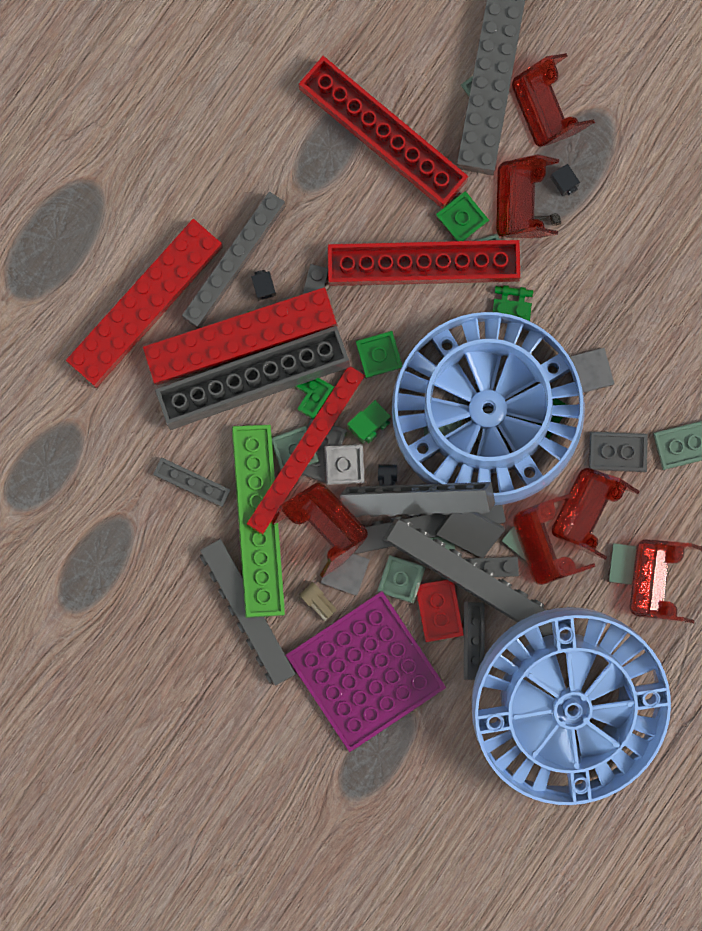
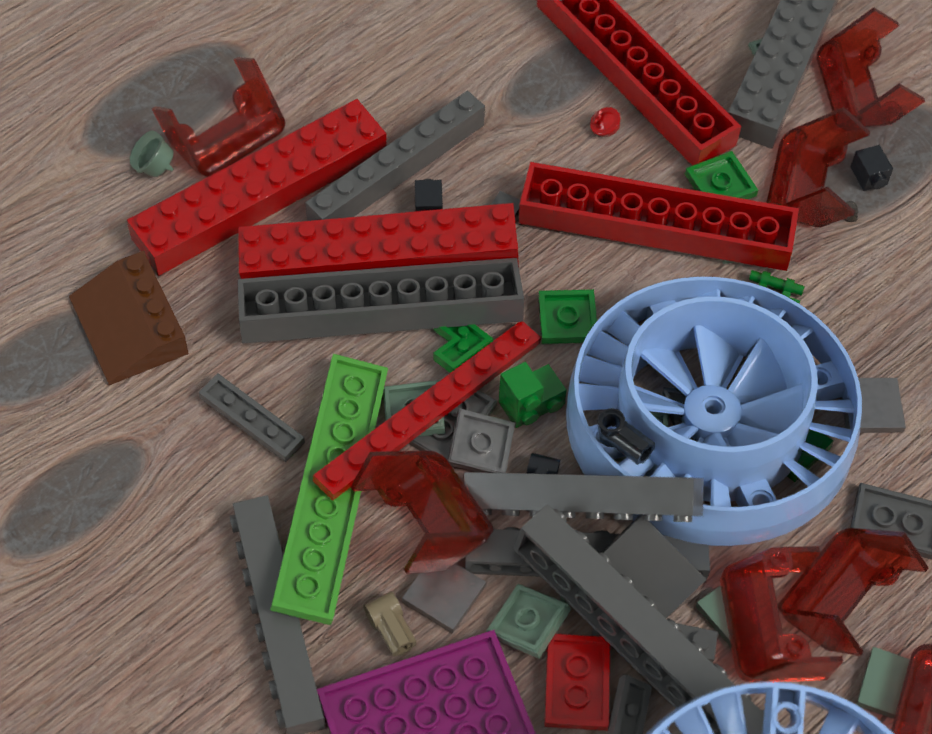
camera: 10 degrees right, 25 degrees down
none -> reddish brown slope [69,251,189,386]
none -> sand green piece [130,131,174,177]
none -> clear red windscreen [152,57,285,177]
none -> red hat [590,107,621,137]
none -> black piece [598,408,655,465]

